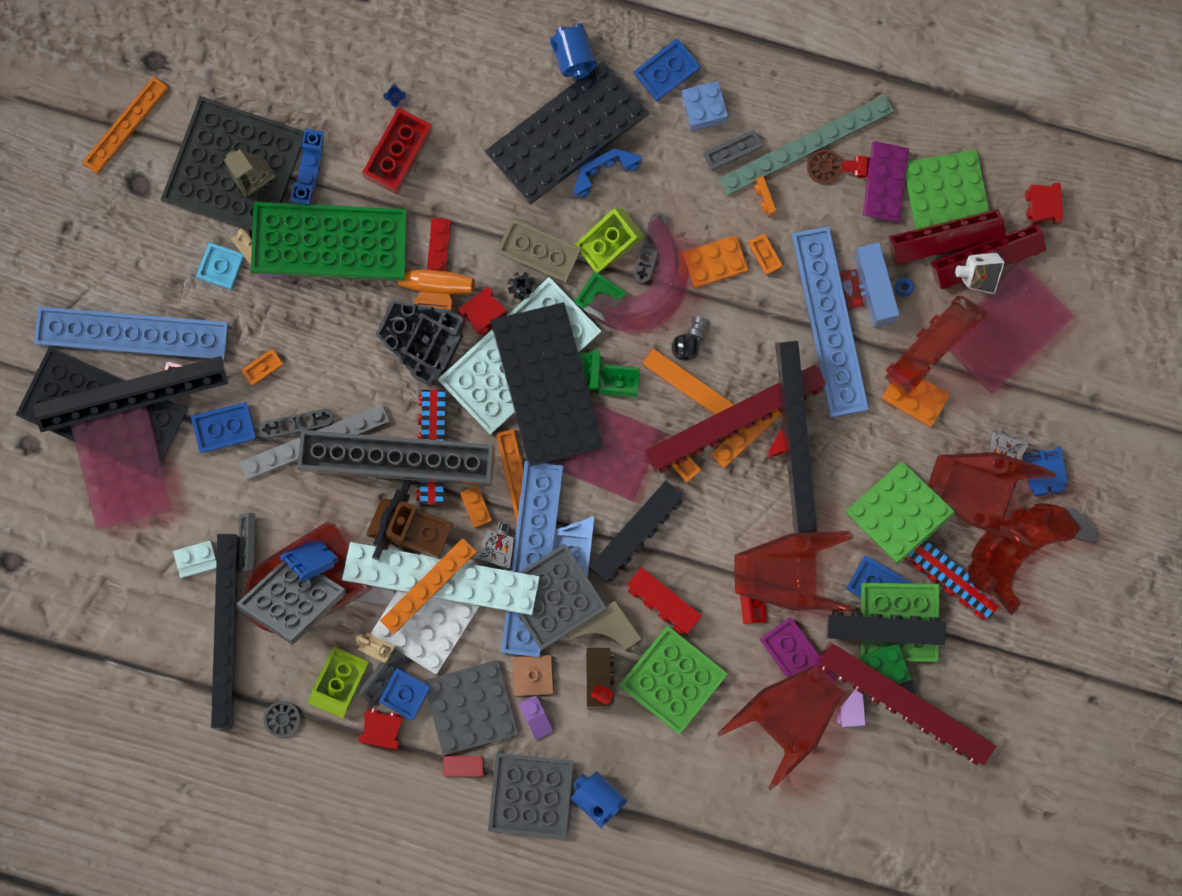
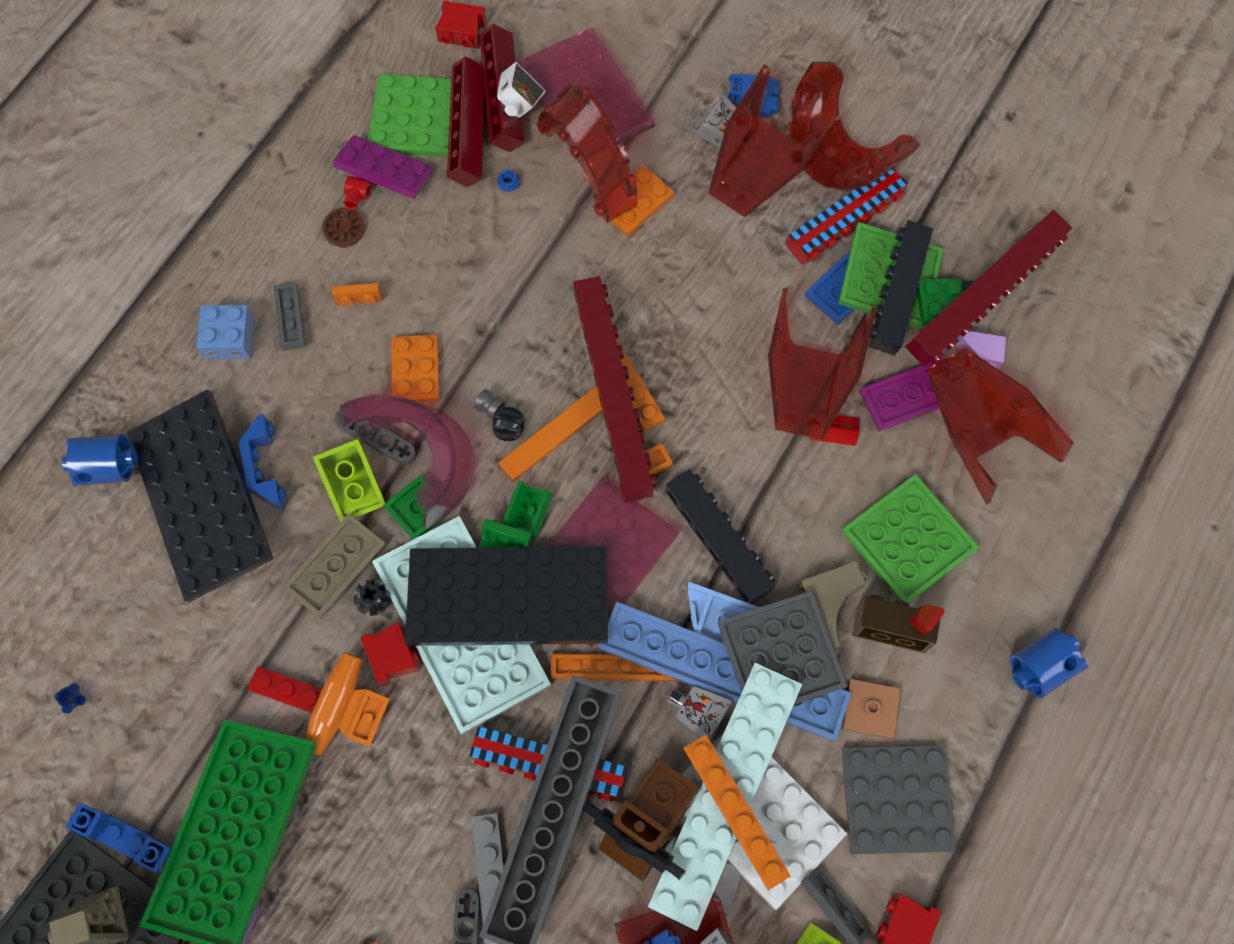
camera: 75 degrees left, 10 degrees down
tan hinge [356,633,395,663] -> none
red brick [362,107,433,195] -> none
black wedge [376,300,465,387] -> none
blue plate [379,667,431,721] -> none
red slope [443,756,483,777] -> none
orange plate [460,485,492,529] -> none
dark grey plate [488,753,574,839] -> none
medium lavender slope [519,696,553,740] -> none
red brick [627,567,702,636] -> none
blue plate [633,38,701,102] -> none
sand green plate [719,95,894,196] -> none
orange plate [747,233,783,276] -> none
red slope [767,429,786,458] -> none
black brick [775,340,817,536] -> none
medium blue plate [791,226,869,418] -> none
clear red tile [839,269,864,310] -> none
bright green plate [845,461,955,565] -> none
medium blue brick [853,242,899,328] -> none

